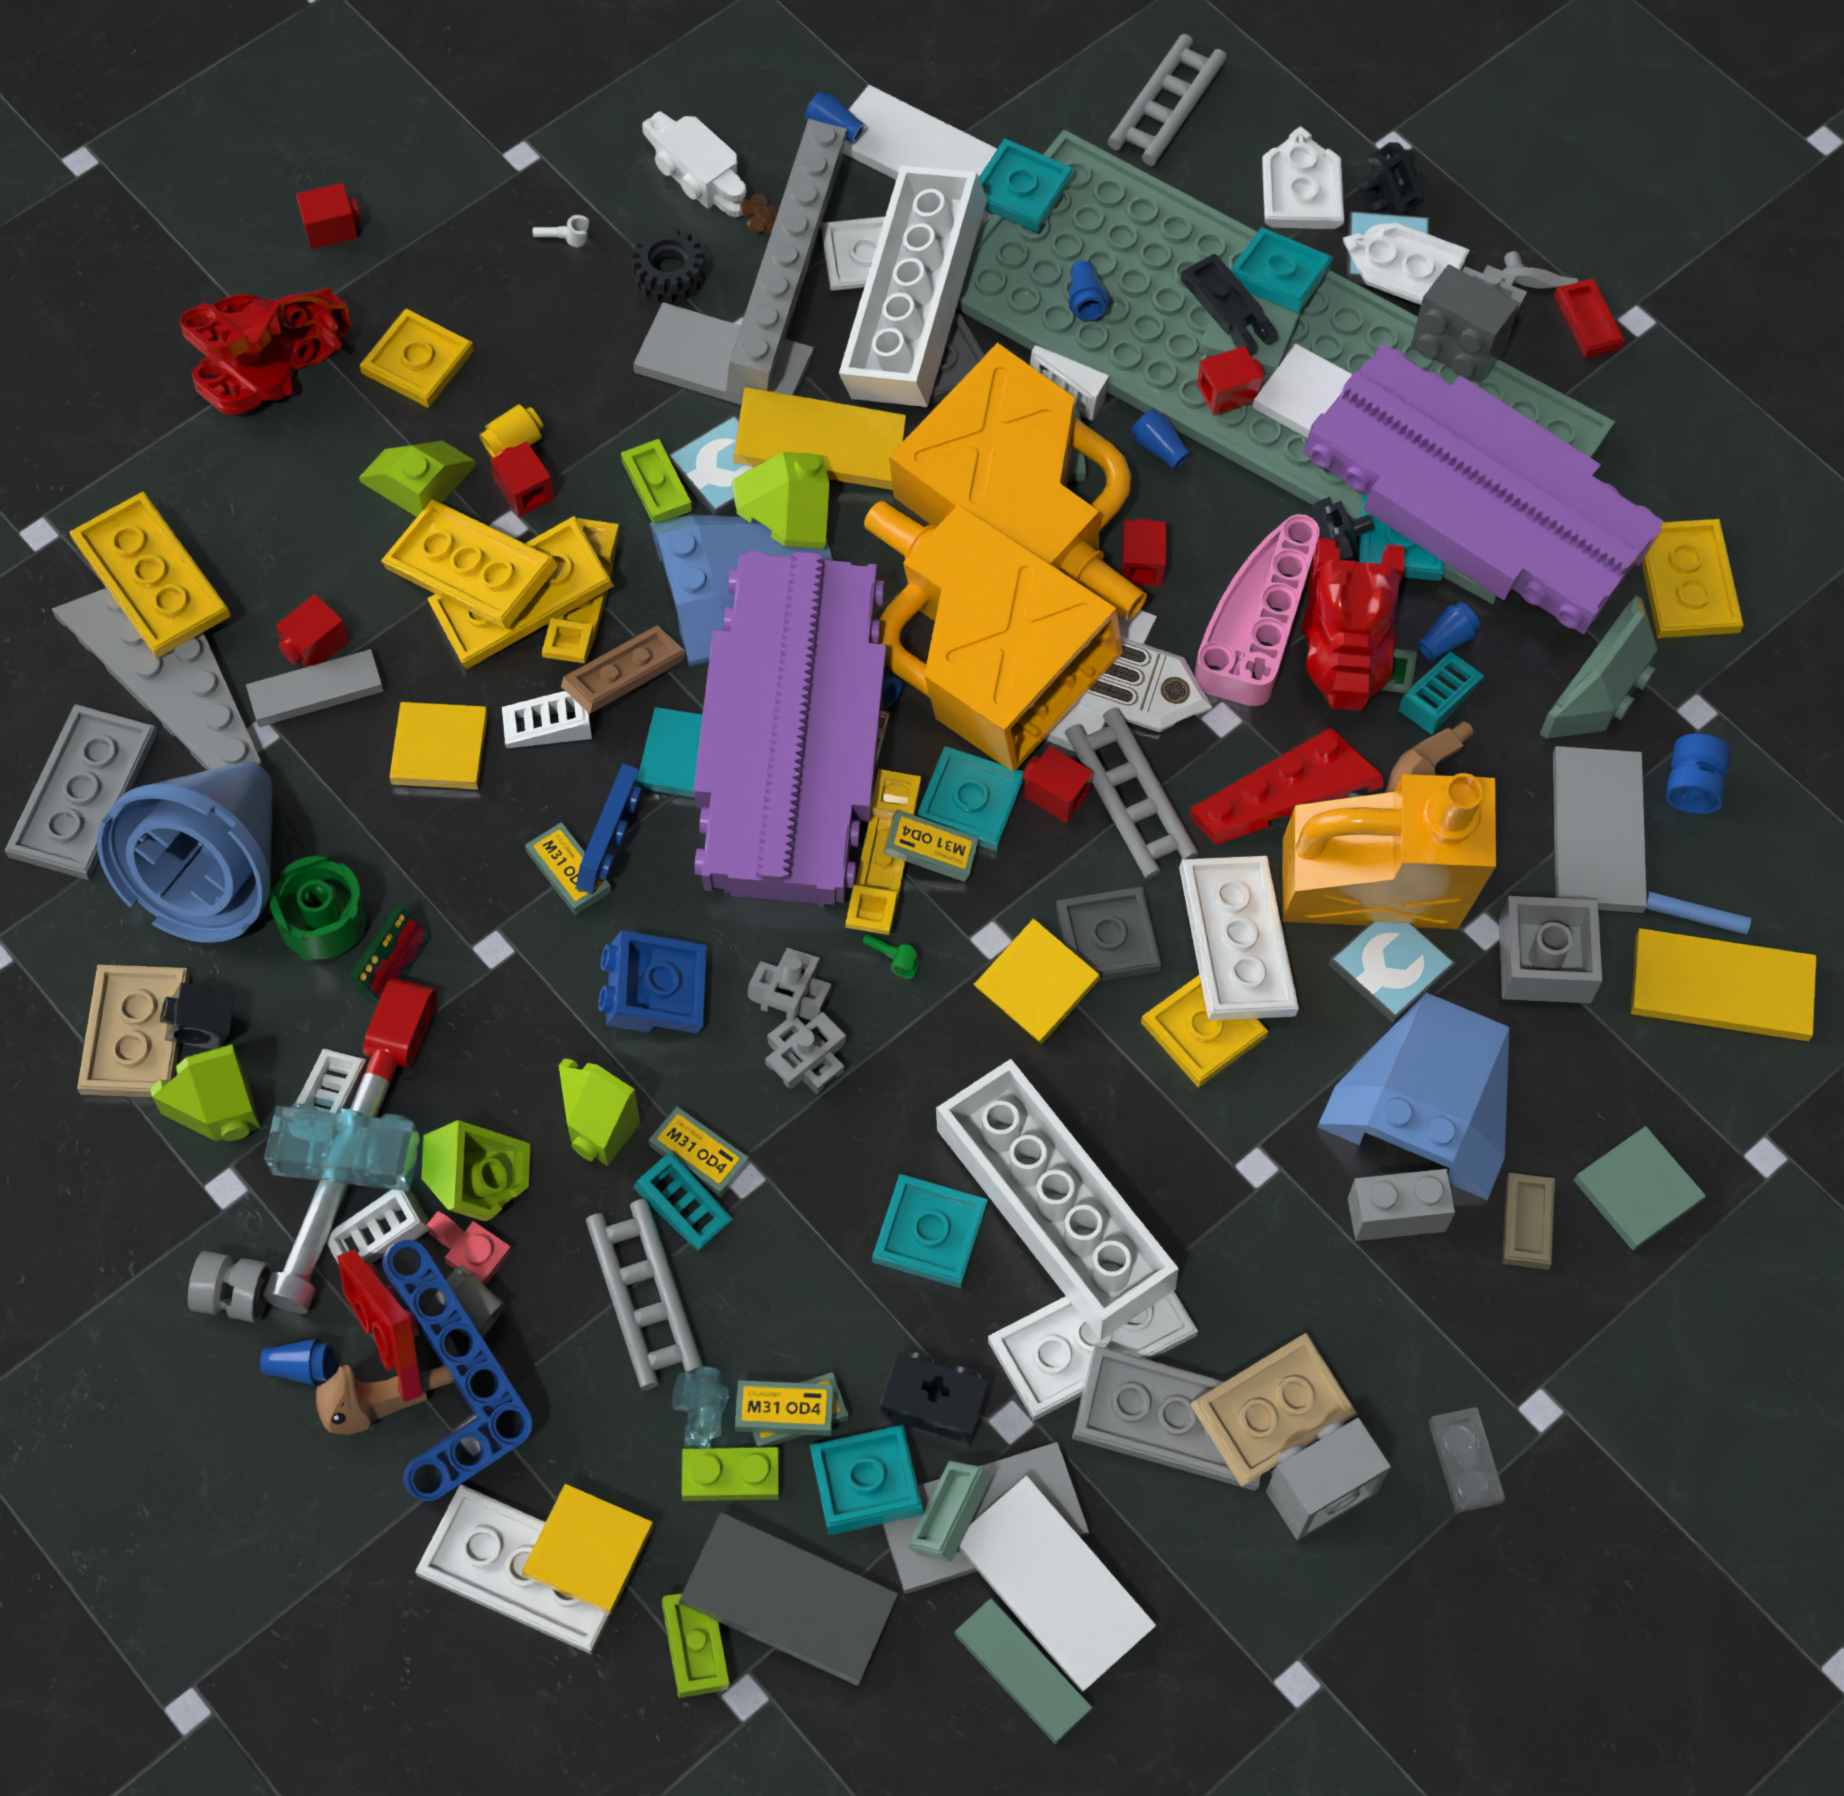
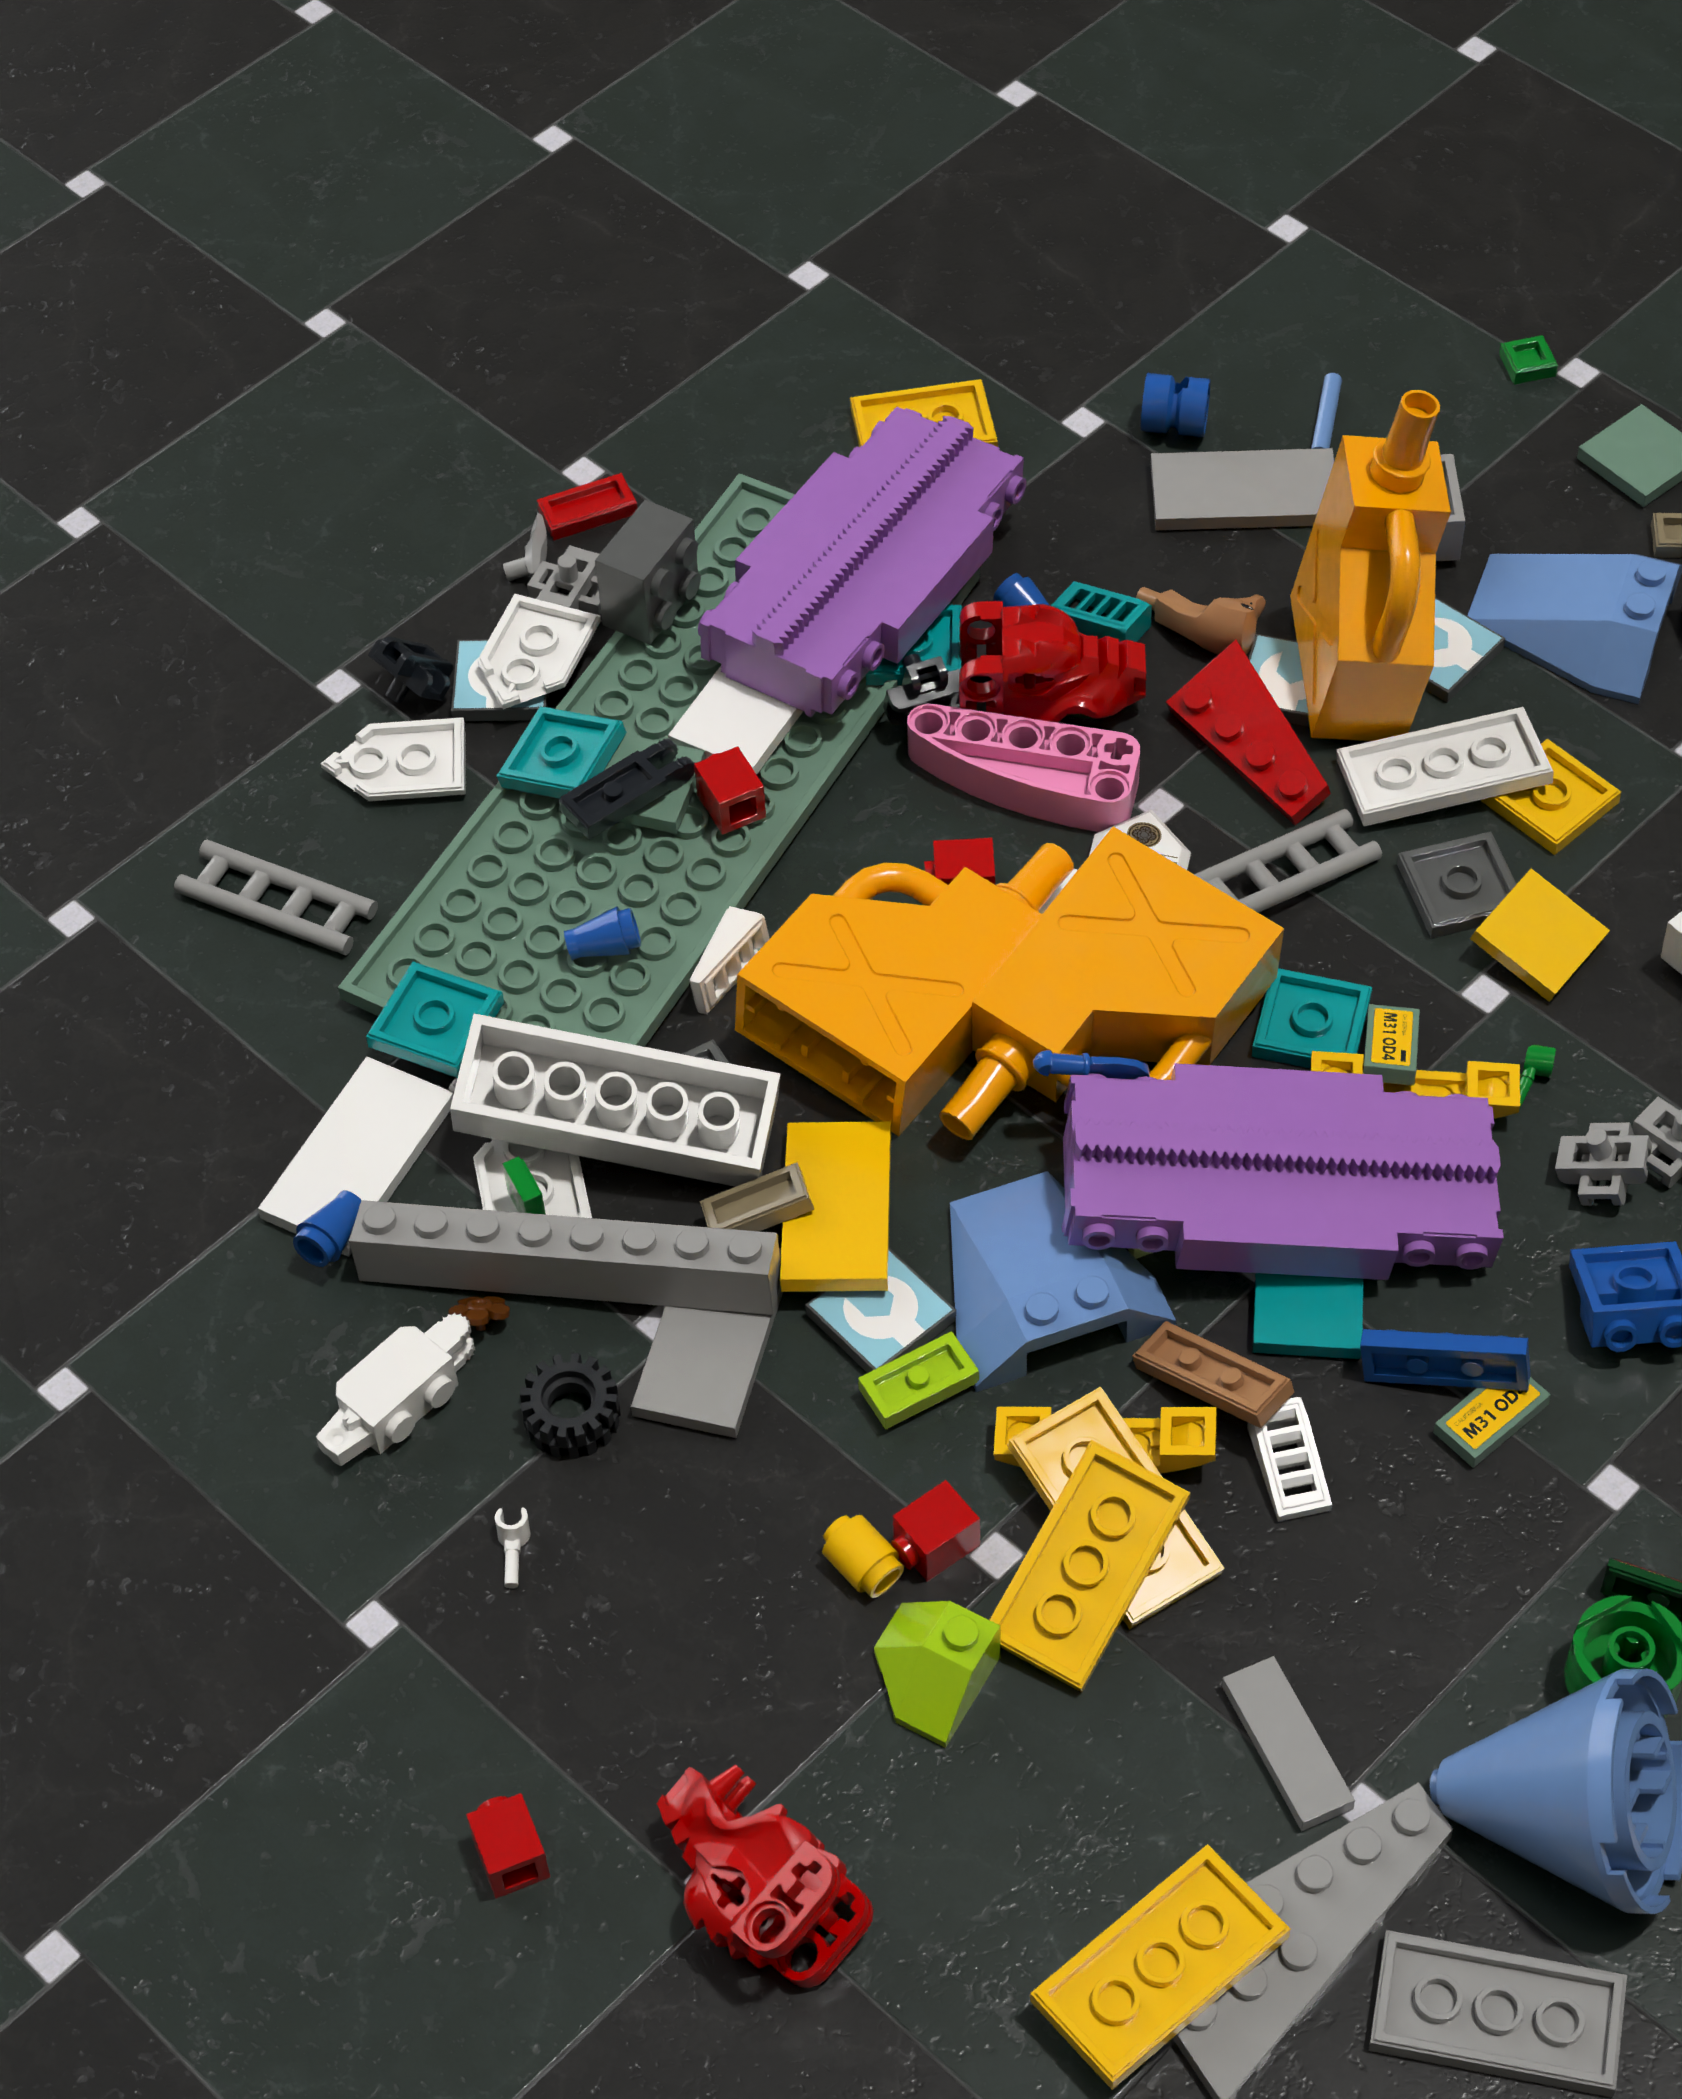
camera: 90 degrees left, 10 degrees down
red brick [276,594,349,668] -> none
yellow tile [360,309,474,408] -> none
yellow tile [389,702,488,789] -> none
lime slope [731,452,829,549] -> none
red brick [1022,746,1093,823] -> none
blue cone [1131,409,1191,470] -> none
sand green wedge [1540,595,1658,739] -> none
yellow tile [1630,928,1816,1042] -> none
none -> green tile [502,1156,546,1215]
none -> dark tan tile [700,1162,814,1231]
none -> blue piece [1033,1050,1150,1080]
none -> green tile [1499,335,1558,385]

